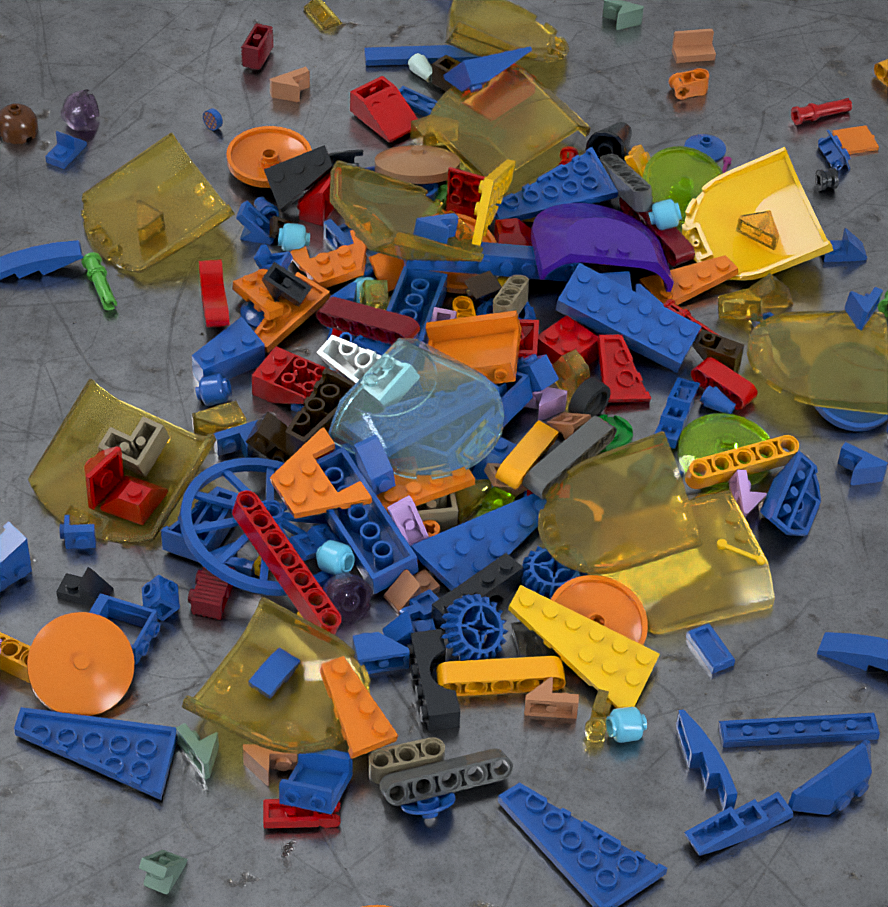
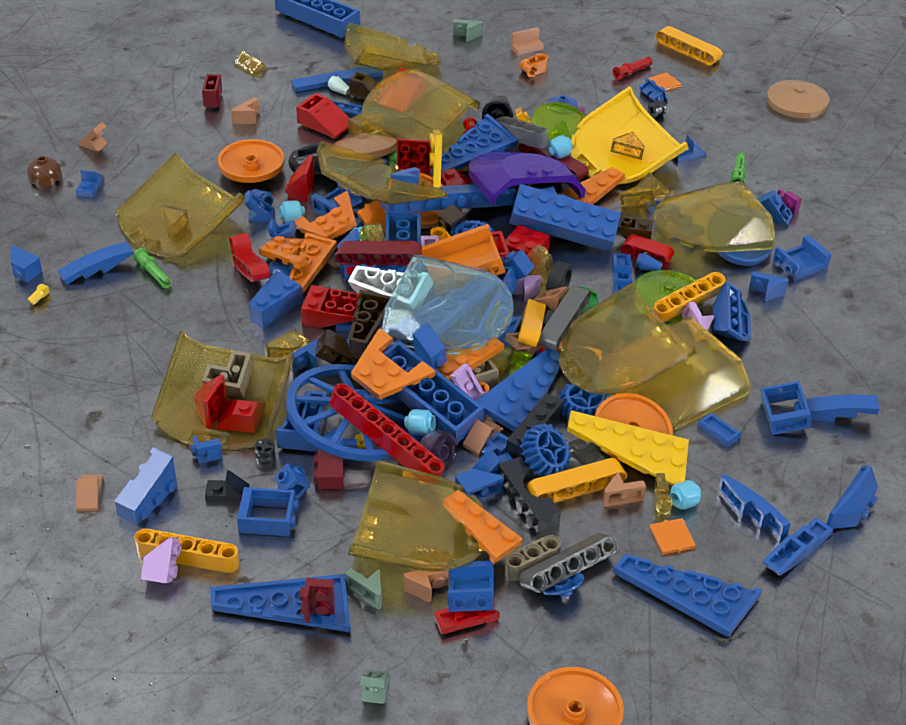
camera: 15 degrees left, 5 degrees down
orange dish [27,612,134,717] -> none
clear purple cylinder [61,89,100,132] -> none
blue head [195,373,232,407] -> none
blue tile [203,108,223,131] -> none
blue slope [248,647,301,699] -> none
black slope [262,262,312,307] -> none
black wedge [264,145,334,213] -> none
dark brown tile [269,216,293,238] -> none
blue slope [289,523,341,561] -> none
blue wedge [443,46,532,93] -> none
dark tan beam [493,275,529,315] -> none
red wing [597,335,652,403] -> none
yellow hinge [717,539,766,565] -> none
blue tile [718,713,880,748] -> none
blue slope [845,287,883,331] -> none
none -> nougat slope [77,122,107,151]
none -> black wheel [254,439,276,464]
none -> dark red bracket [299,578,336,623]
none -> orange piece [649,518,696,555]
none -> blue window [760,381,812,435]

